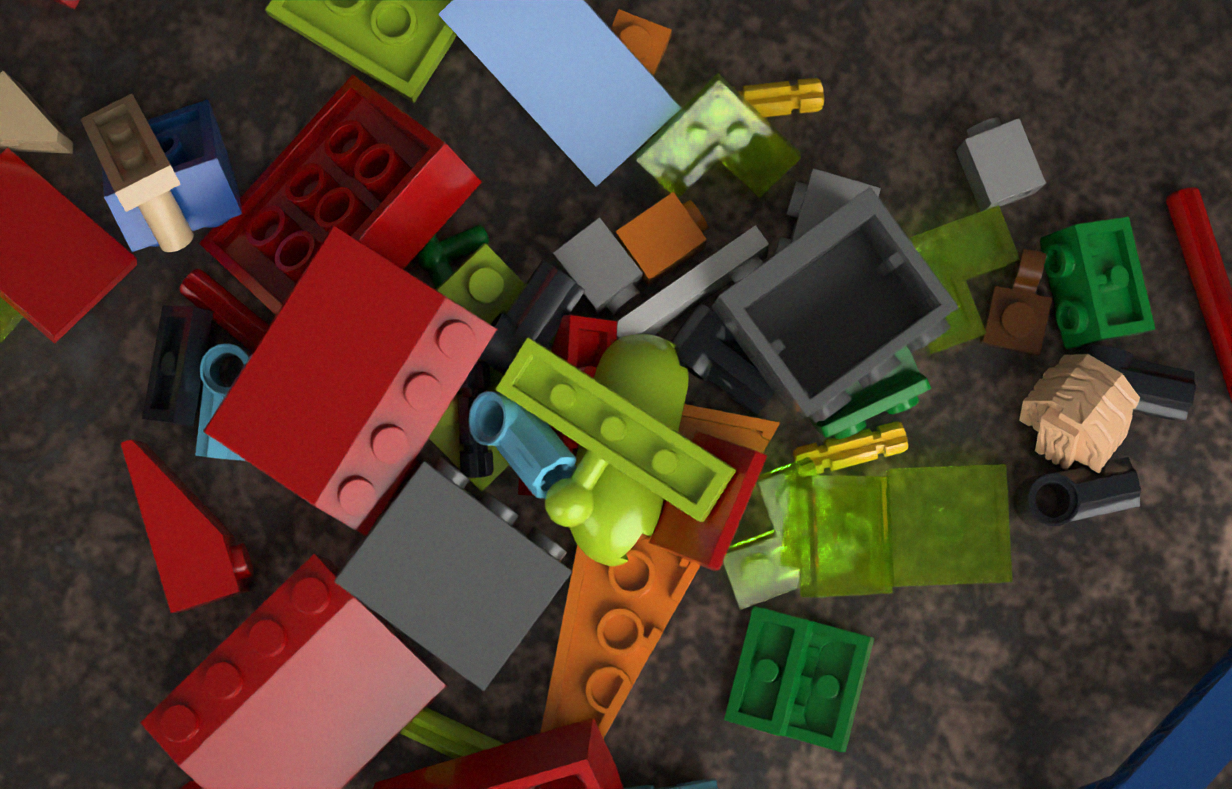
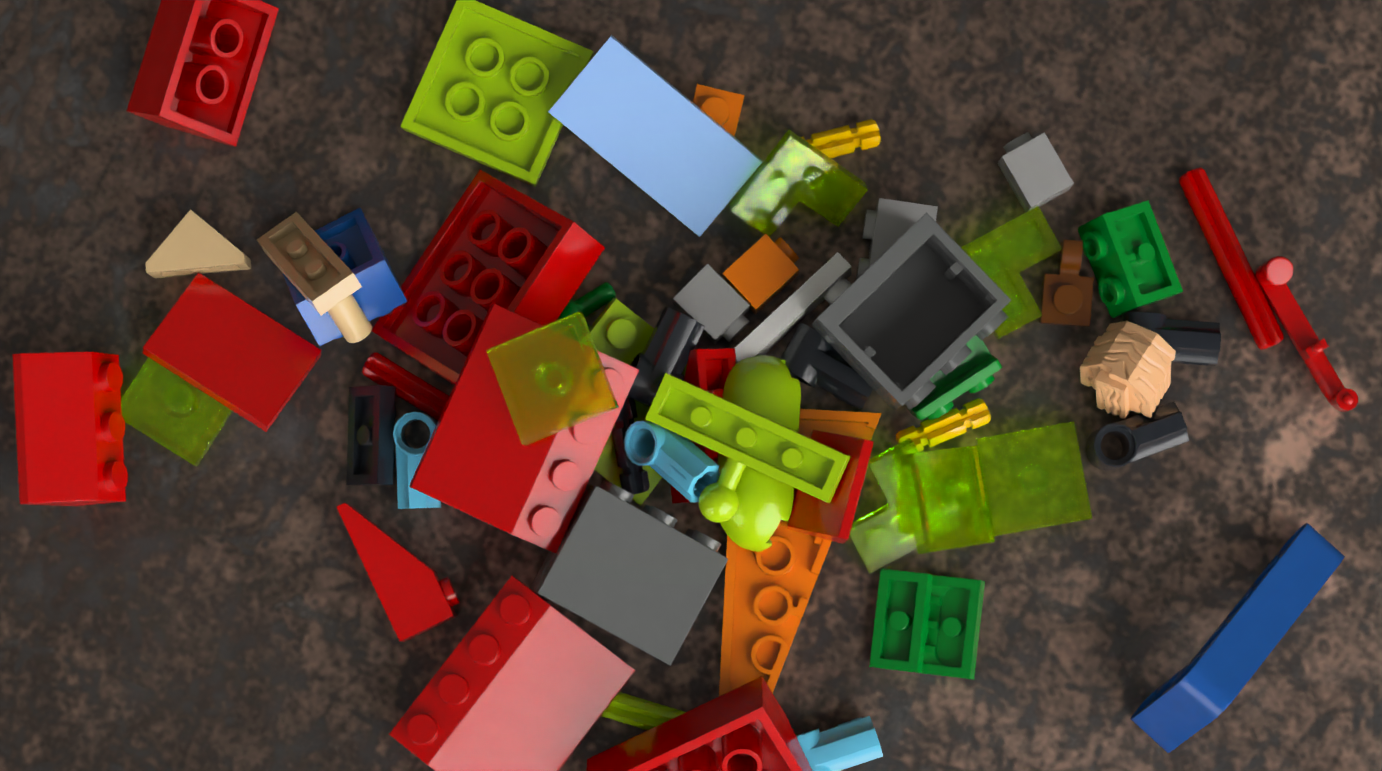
camera: 10 degrees left, 0 degrees up
none -> clear neon green plate [486,312,619,445]

